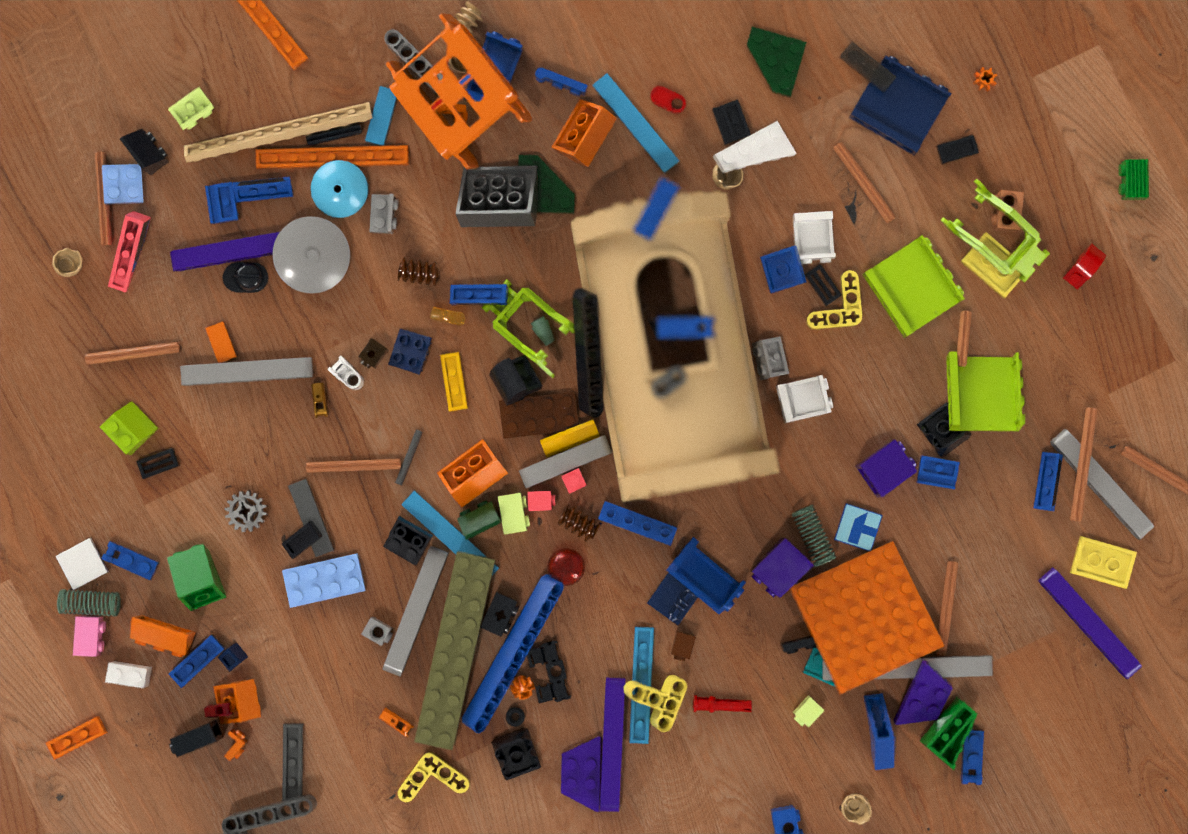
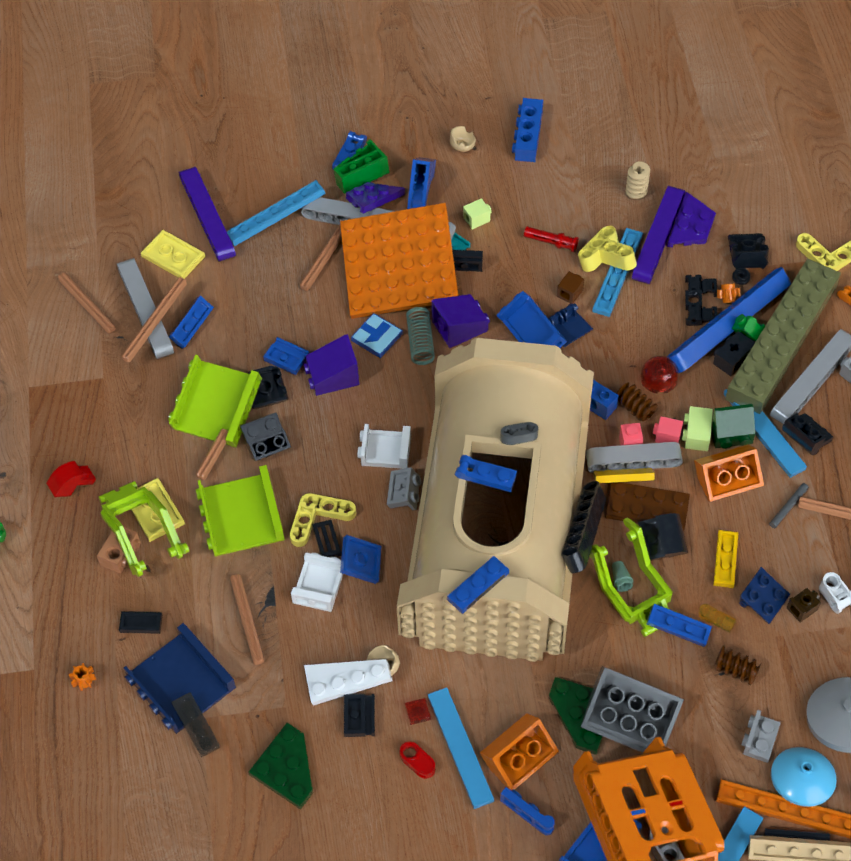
camera: 160 degrees left, 30 degrees down
none -> dark azure tile [227,180,326,247]
none -> black brick [240,412,291,461]
none -> clear red plate [405,698,431,725]
none -> tan piece [625,161,650,199]
none -> green brick [732,314,766,342]

